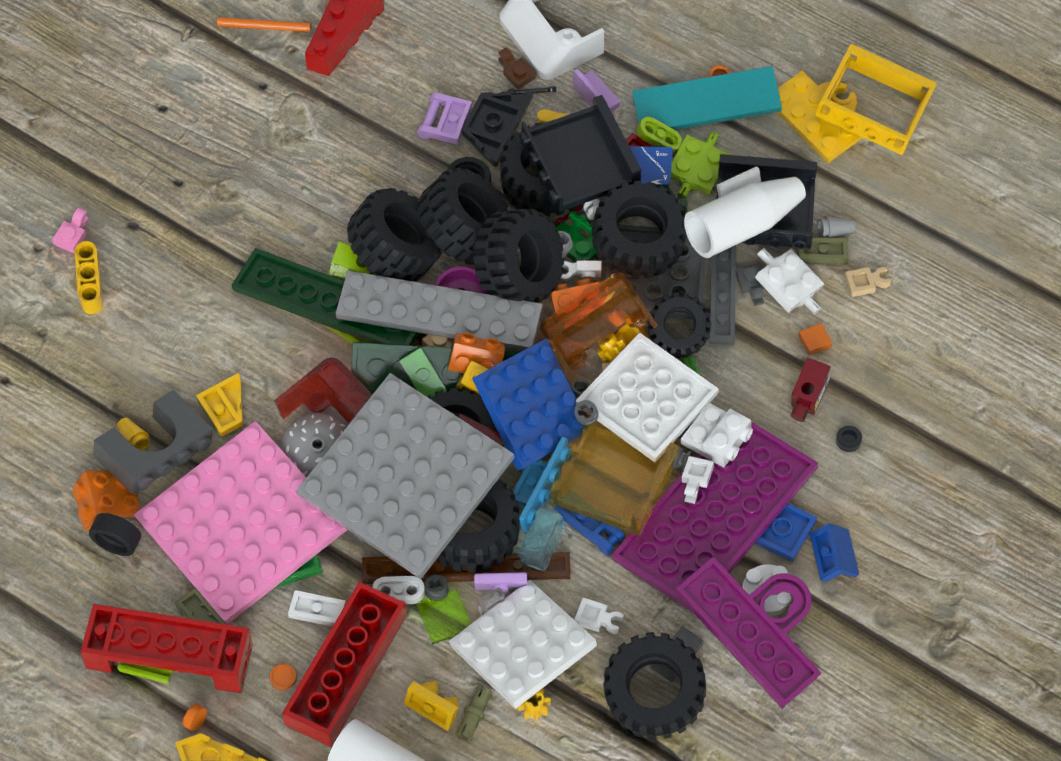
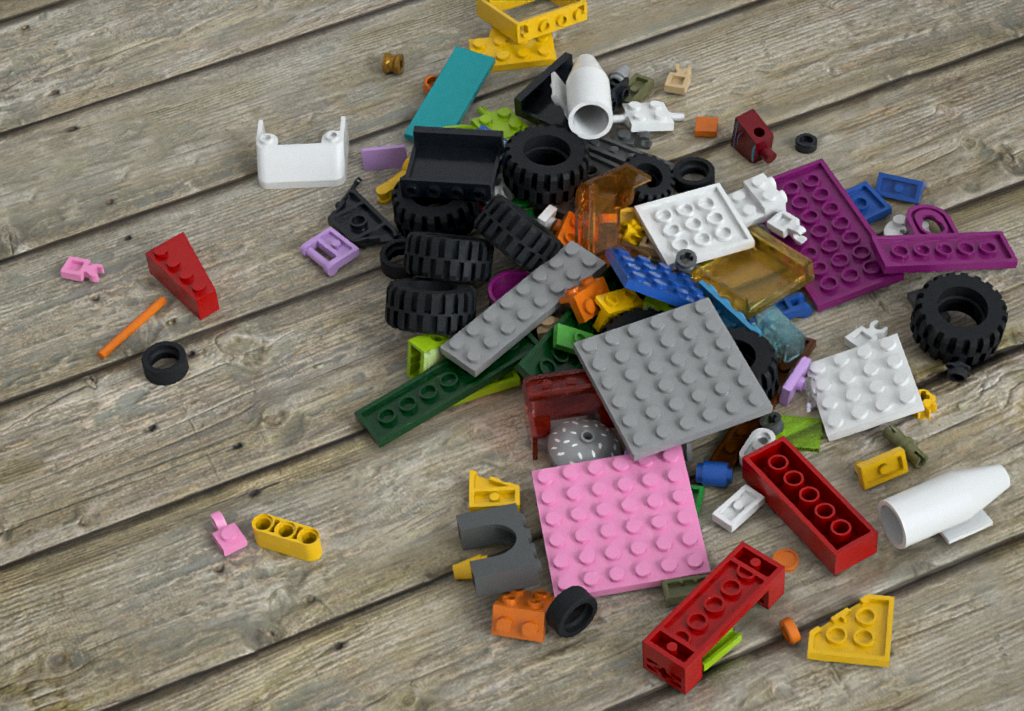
camera: 55 degrees left, 15 degrees down
reddish brown plate [498,47,537,90] -> none
none -> black tyre [141,341,189,386]
none -> pearl gold wheel [382,52,404,75]
none -> black tyre [673,157,715,194]
none -> blue brick [696,461,733,488]
none -> black plate [946,361,970,382]

